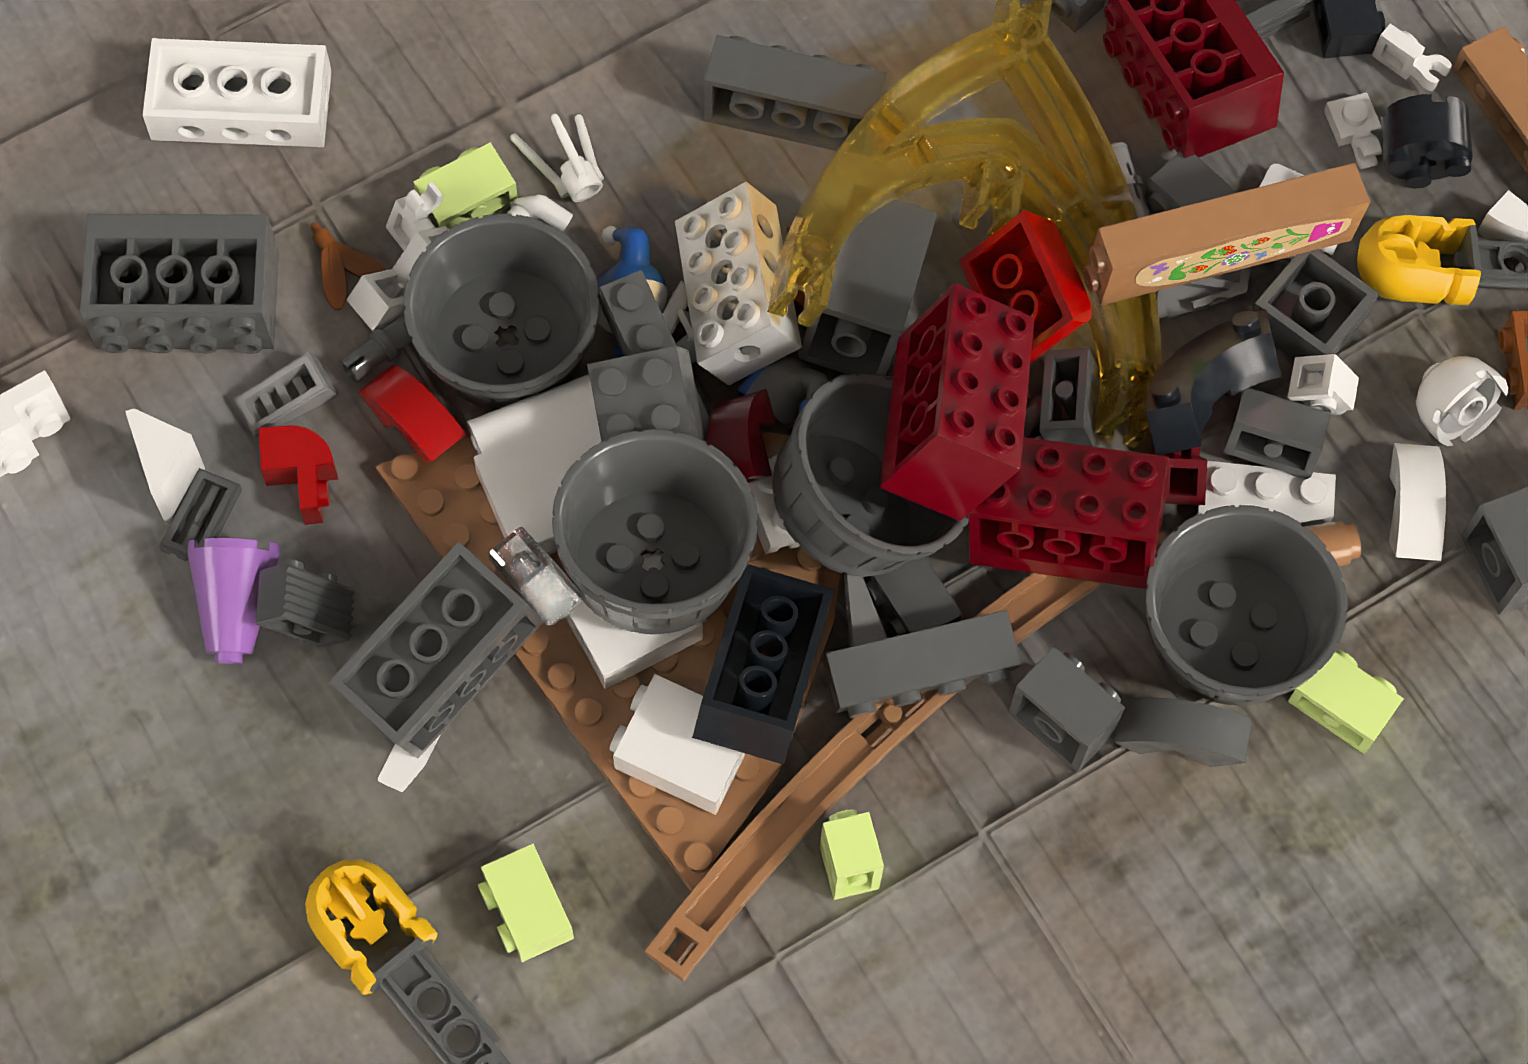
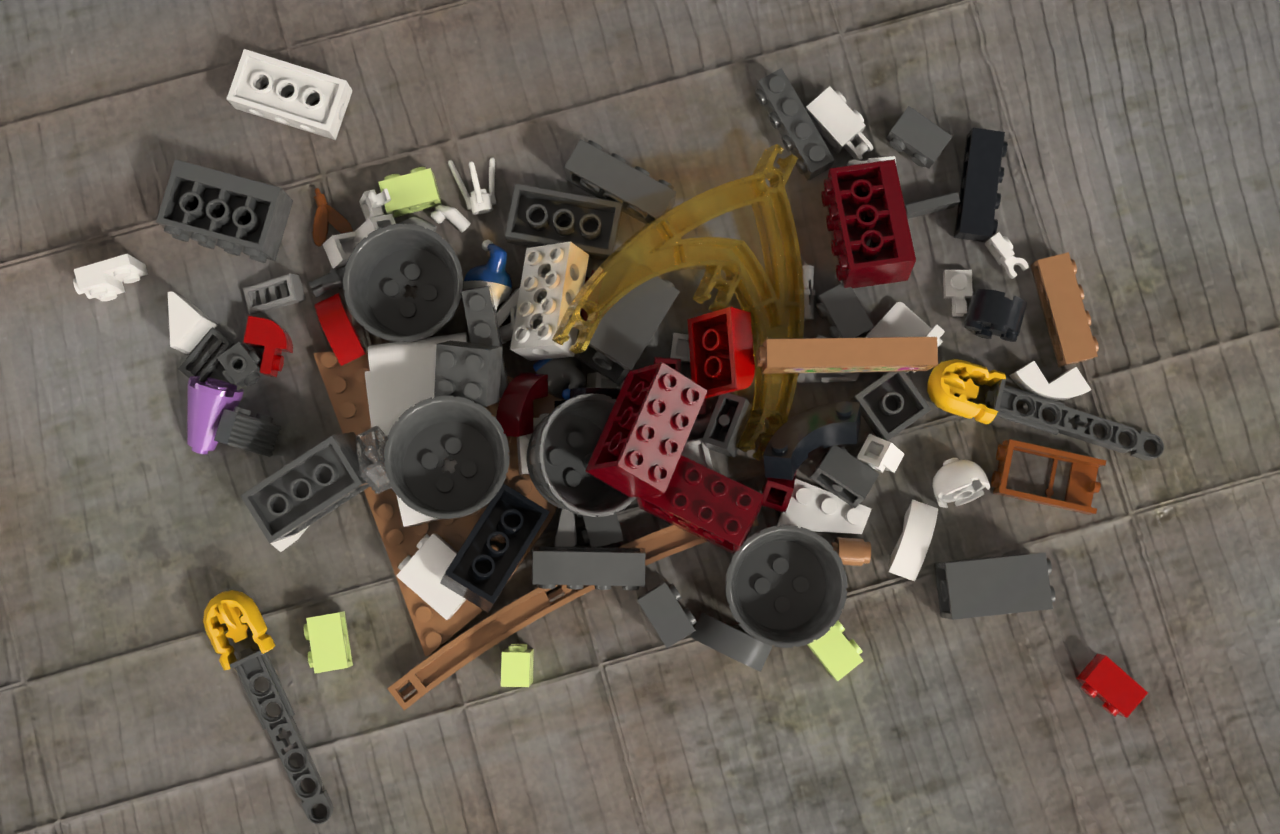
camera: 15 degrees right, 15 degrees up
none -> dark grey brick [217,342,262,387]
none -> dark grey brick [505,183,622,262]

